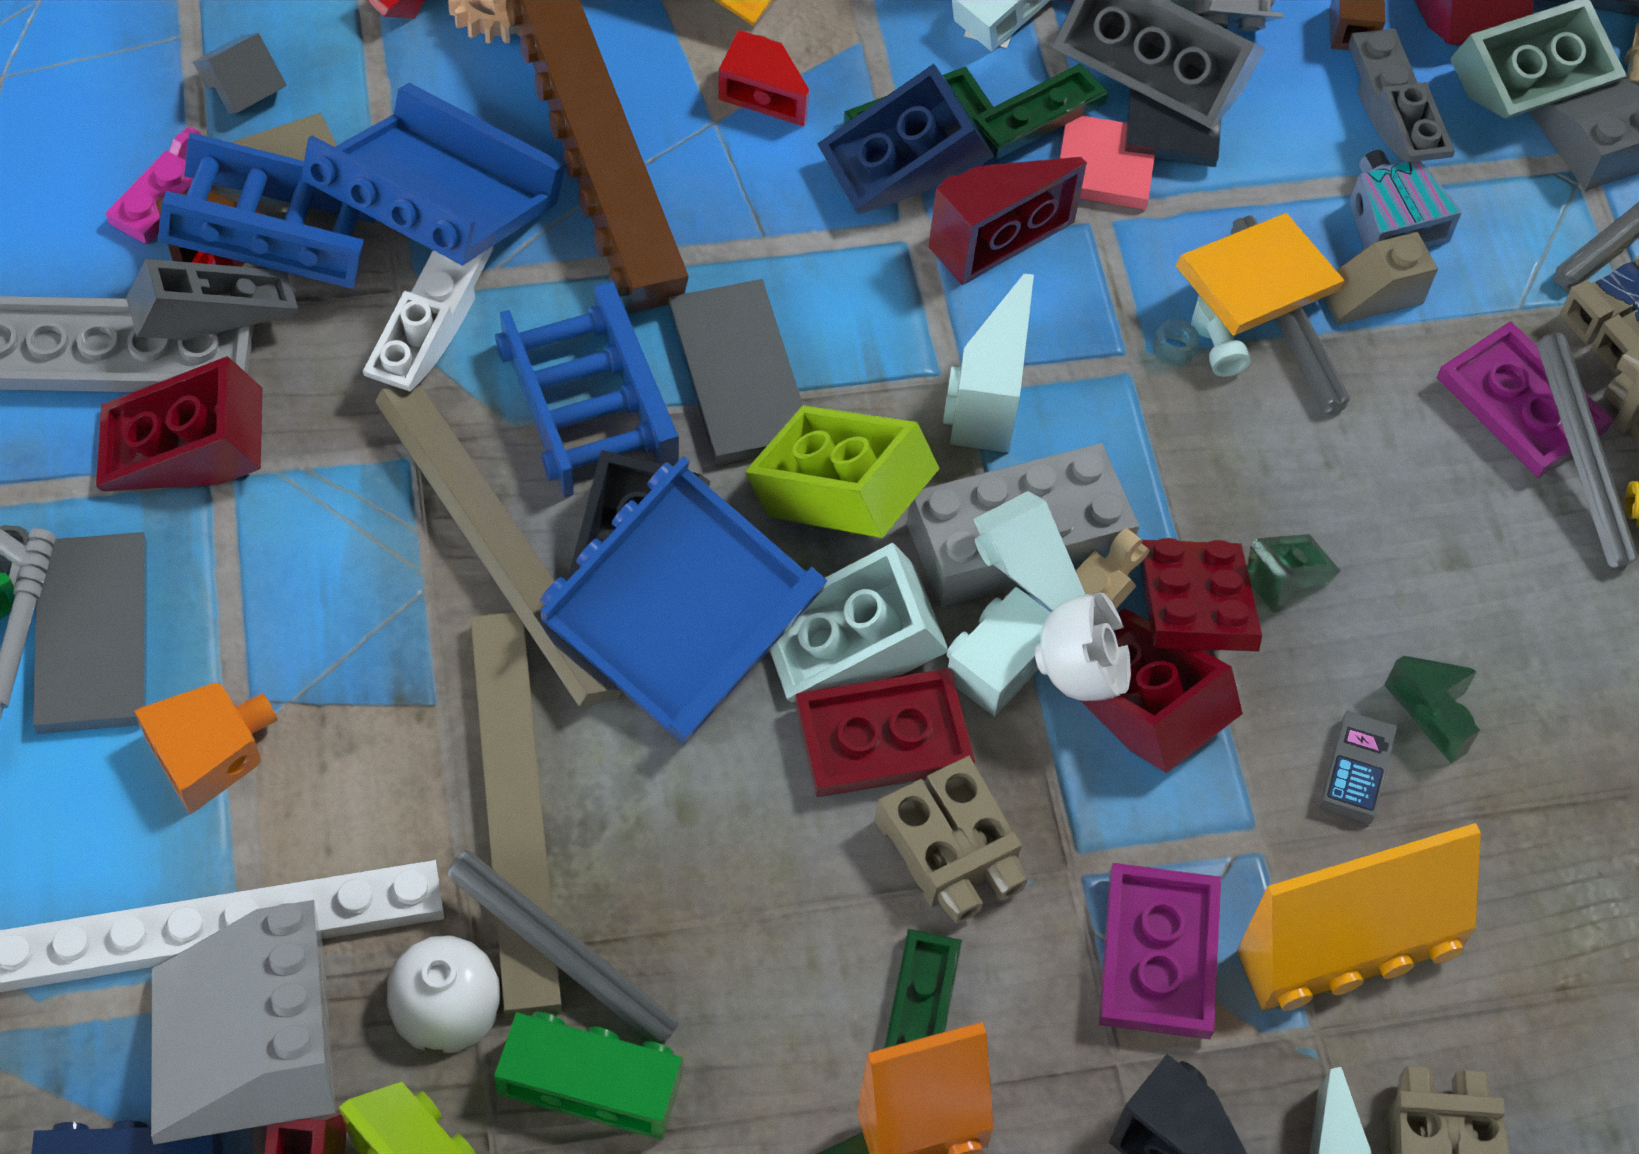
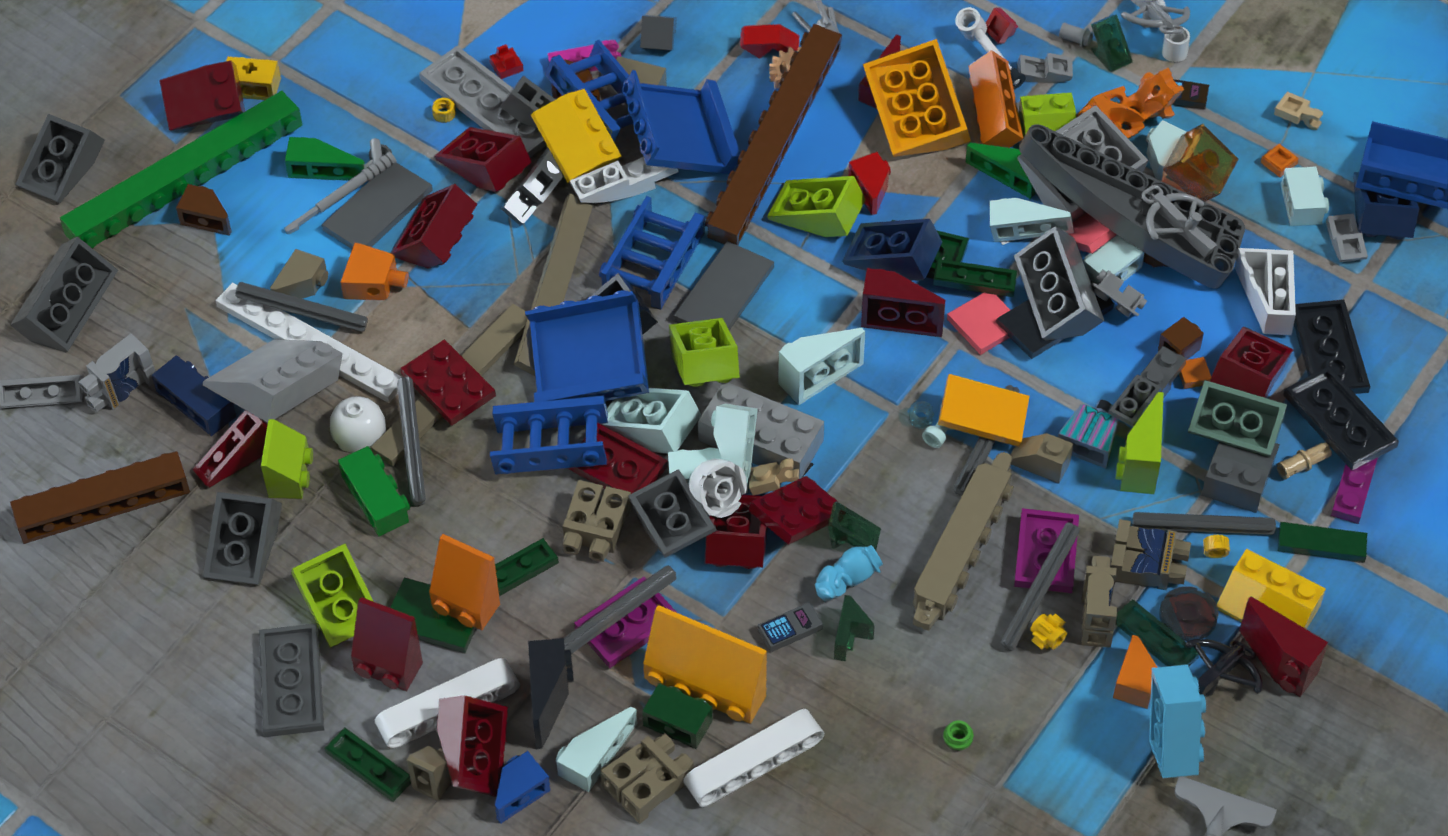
camera: 50 degrees right, 5 degrees down
none -> dark grey axle [235,282,368,332]
none -> dark tan slope [270,249,328,299]
none -> dark red slope [391,184,477,269]
none -> dark red plate [400,339,496,426]
none -> yellow axle [432,98,456,123]
none -> red tile [489,44,524,79]
none -> blue fence [490,396,608,475]
none -> dark grey slope [500,148,564,226]
none -> yellow slope [531,89,622,183]
none -> dark grey axle [564,565,677,654]
none -> dark grey slope [628,469,717,558]
none -> dark green brick [642,683,713,749]
none -> white beam [683,709,825,807]
none -> lime slope [767,176,866,237]
none -> medium azure animal [815,545,883,602]
none -> dark tan hinge [913,452,1014,631]
none -> lime slope [1116,392,1164,494]
none -> orange tile [1179,357,1211,389]

